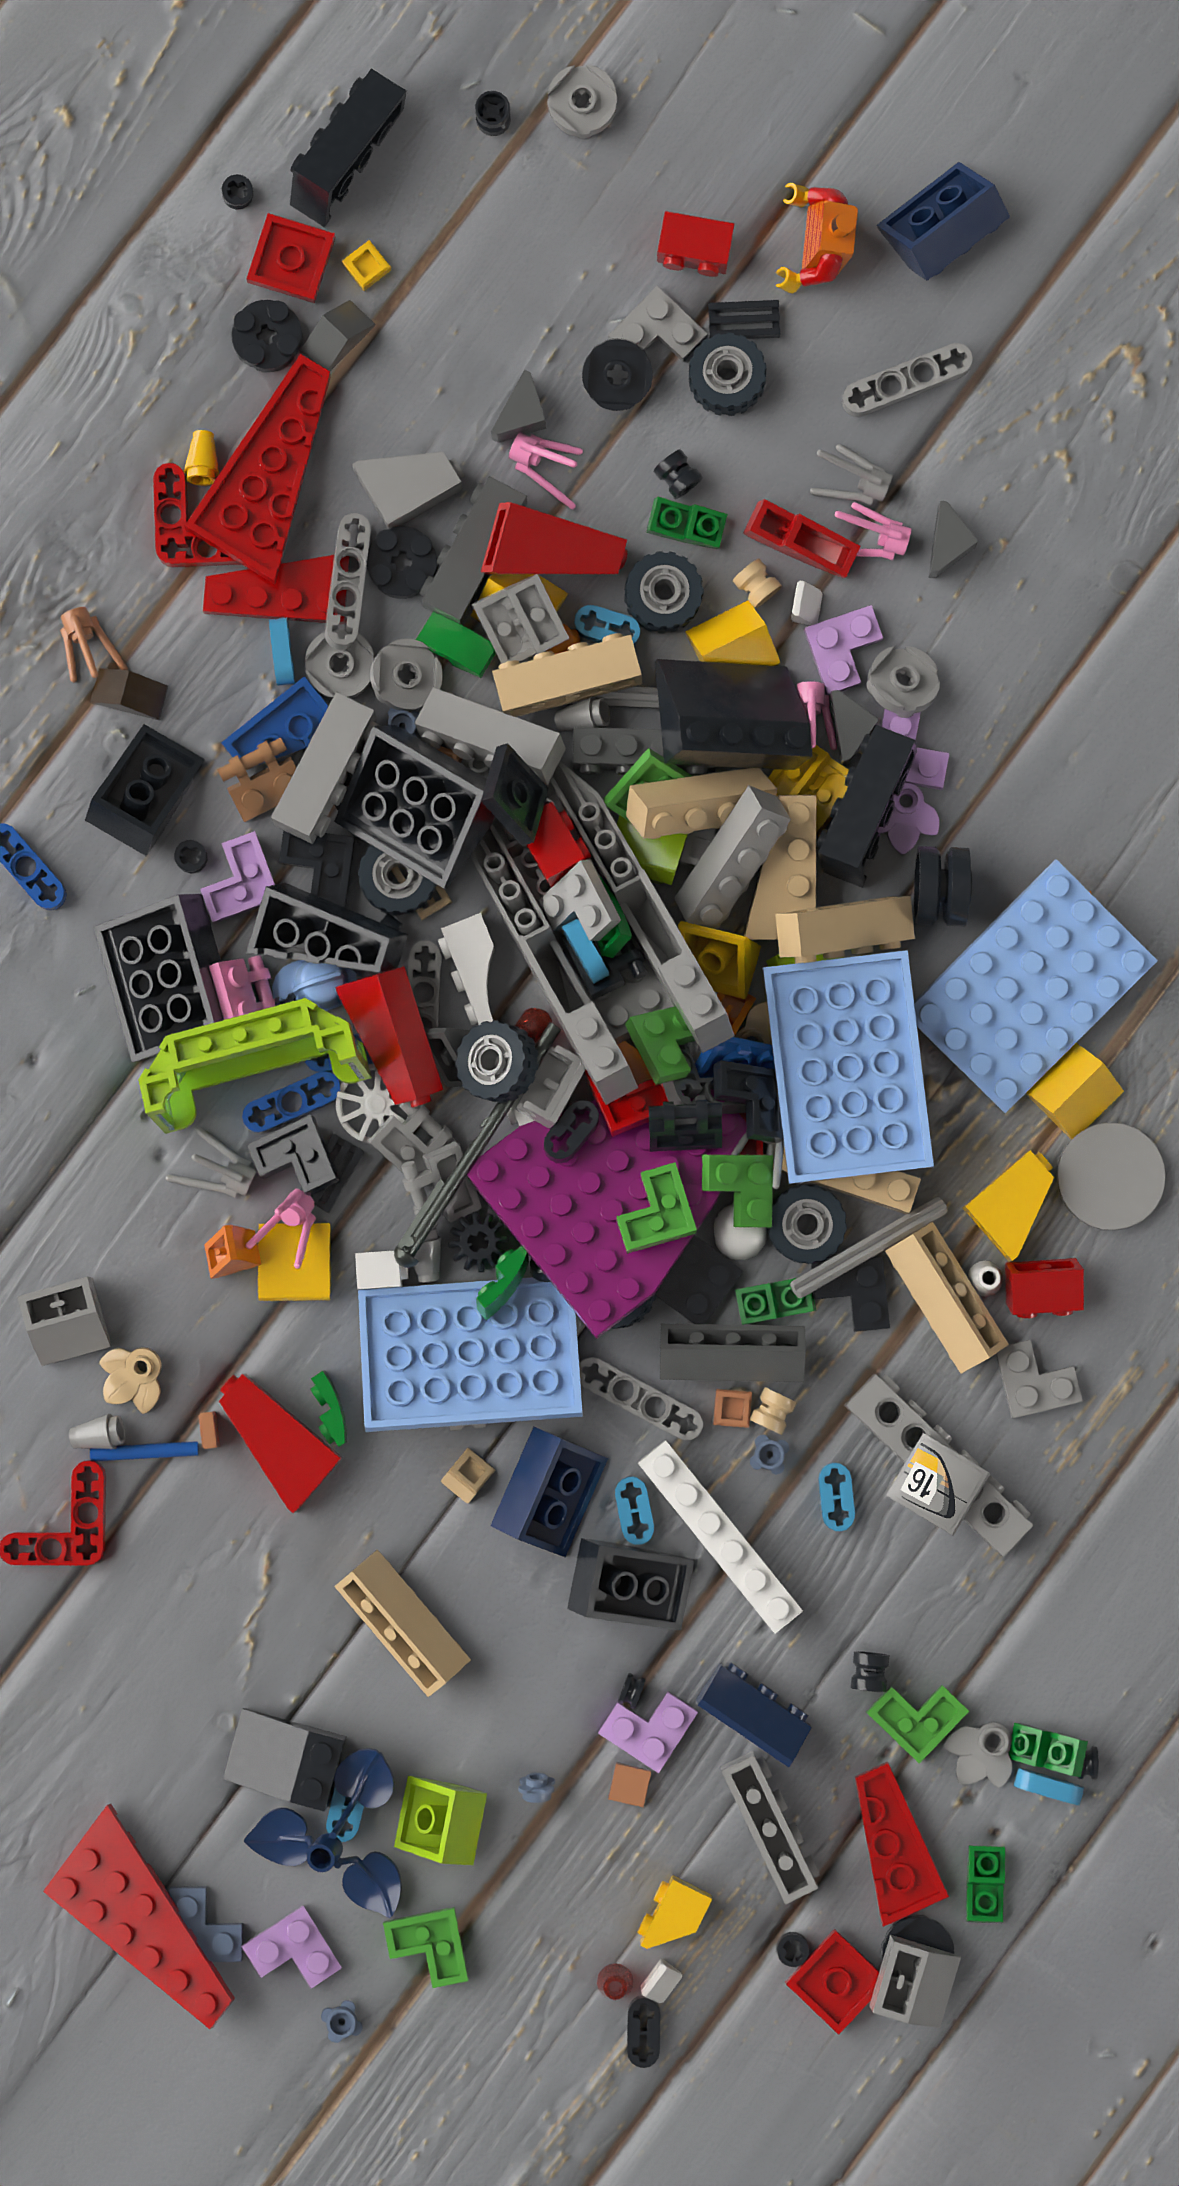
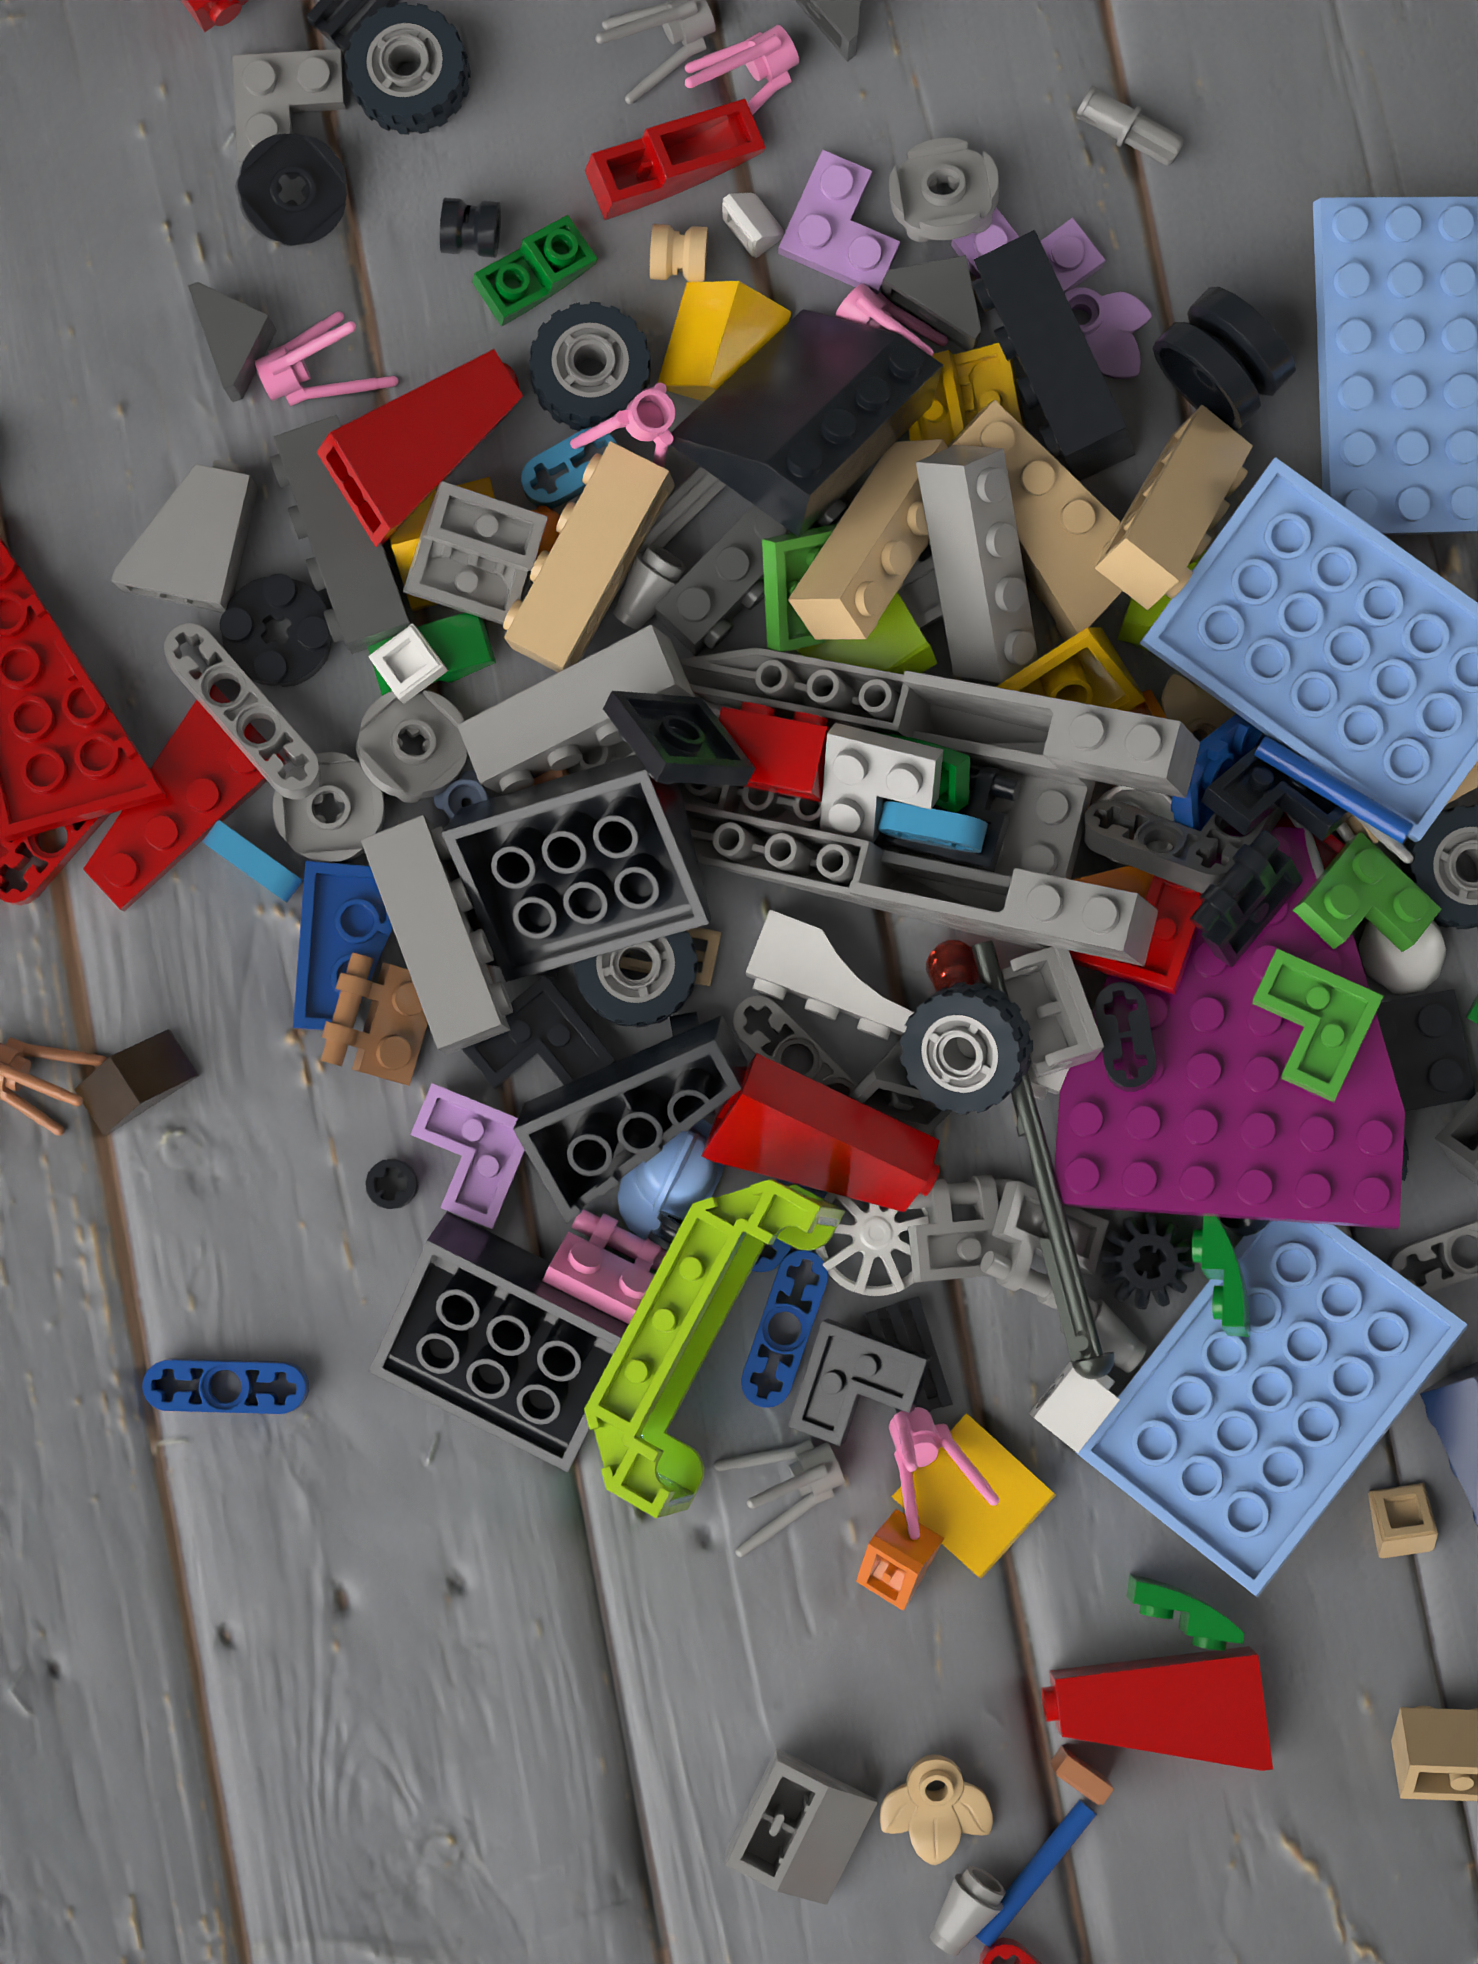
camera: 50 degrees left, 0 degrees up
black slope [85,724,205,856] -> none
bright green plate [625,1006,695,1085] -> none
none -> white tile [368,623,448,704]
none -> bright pink plant [570,383,675,468]
none -> light grey axle [1076,85,1184,165]
none -> blue bar [1255,736,1414,844]

